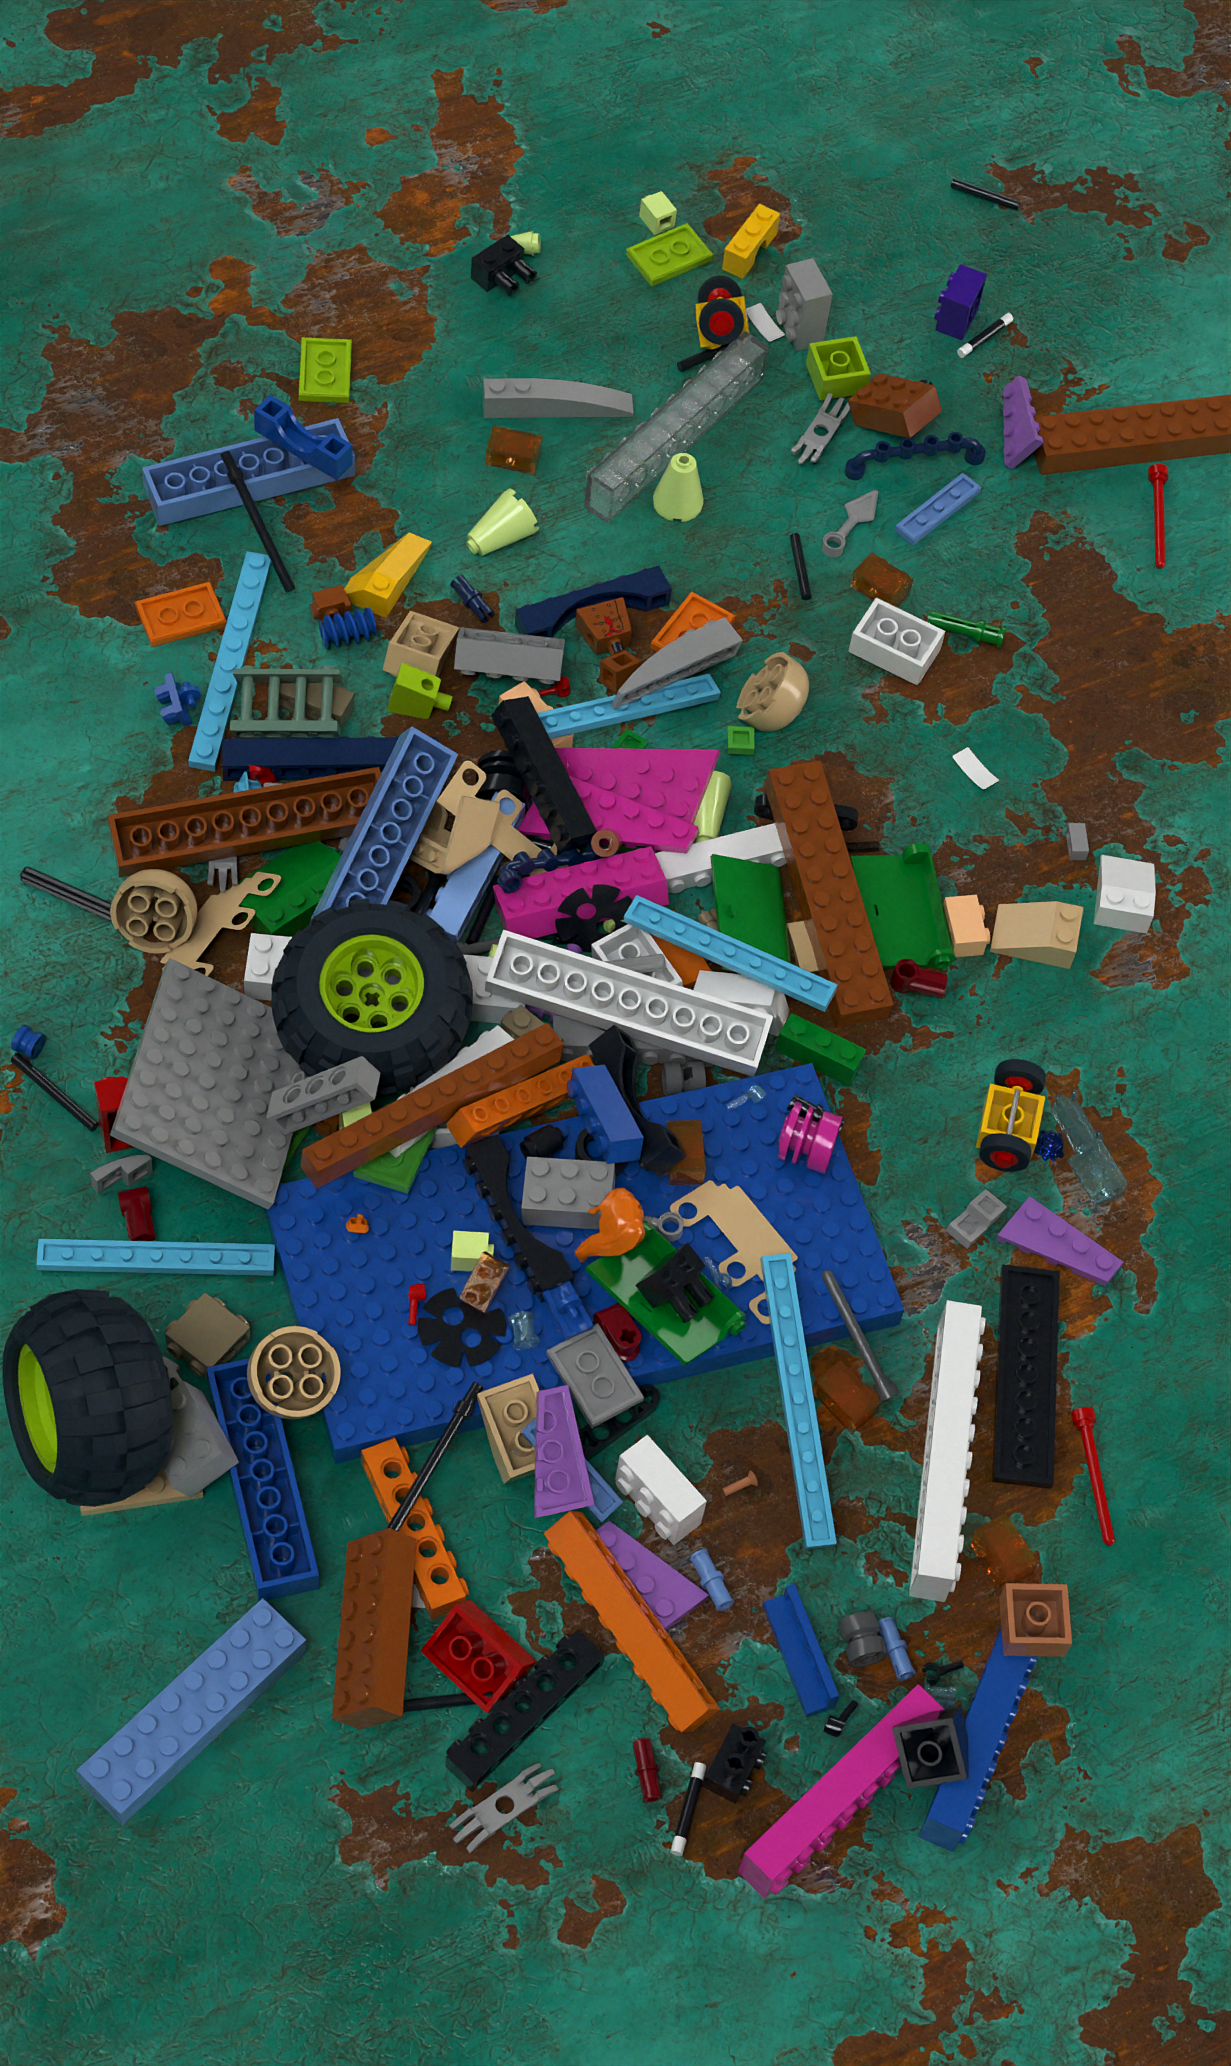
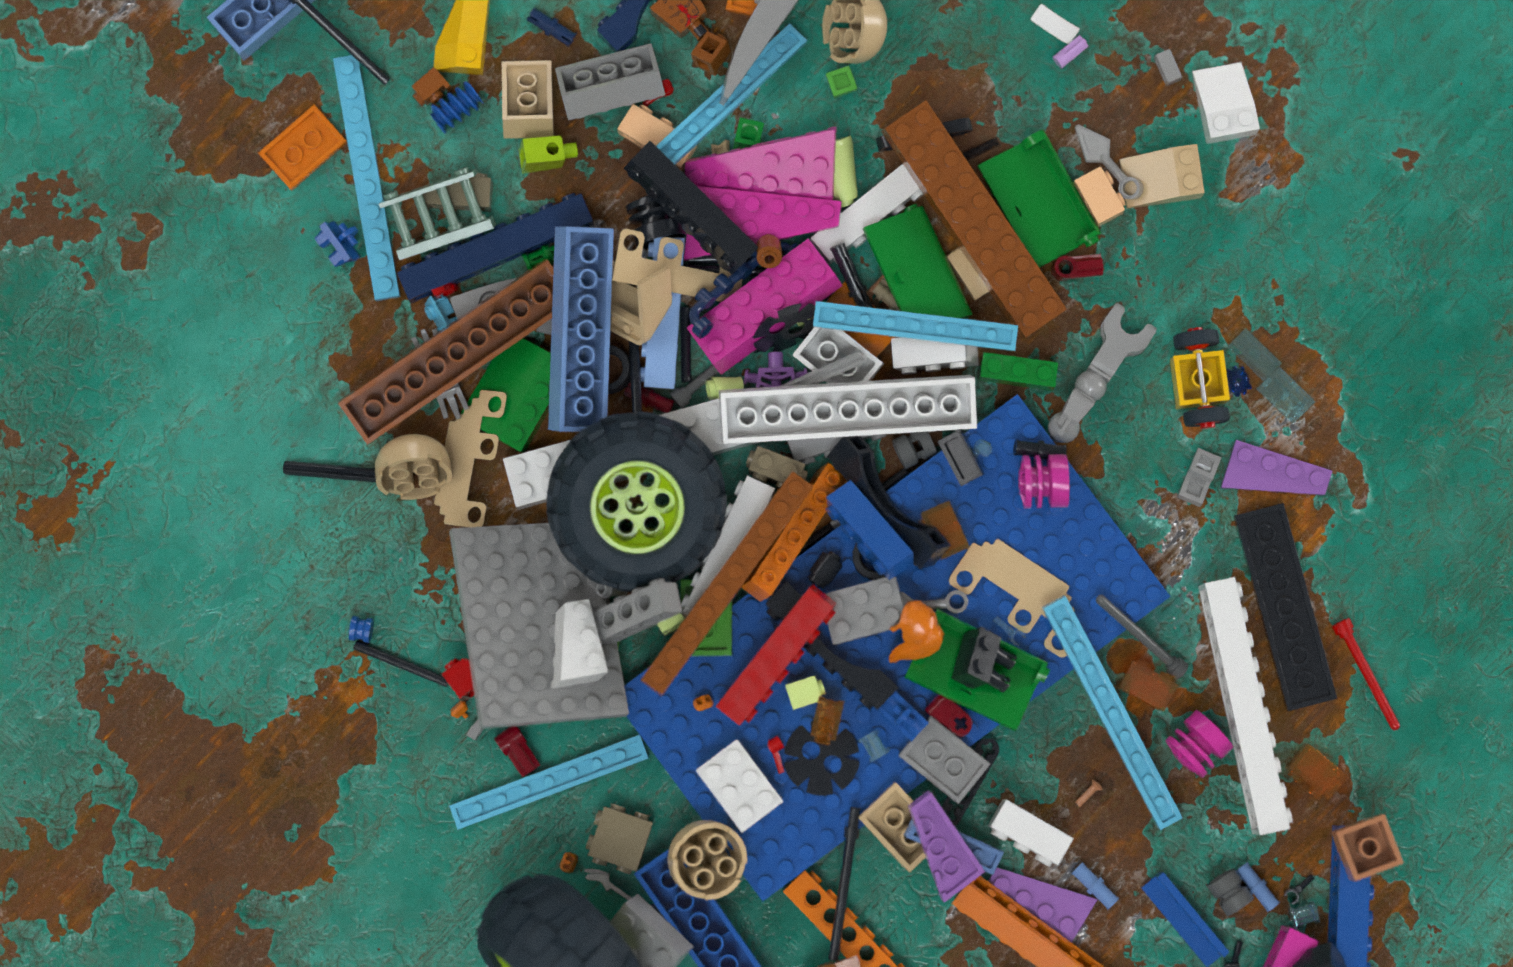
camera: 10 degrees left, 25 degrees up
none -> orange rock [450,701,469,719]
none -> white wedge [551,599,608,689]
none -> white brick [696,740,783,832]
none -> red brick [716,584,837,726]
none -> black pin [830,242,873,308]
none -> black tile [938,429,984,486]
none -> light grey piece [1048,303,1157,443]
none -> lavender piece [1052,35,1088,69]
none -> light grey piece [1075,125,1143,200]
none -> dark pink wheel [1165,710,1234,778]

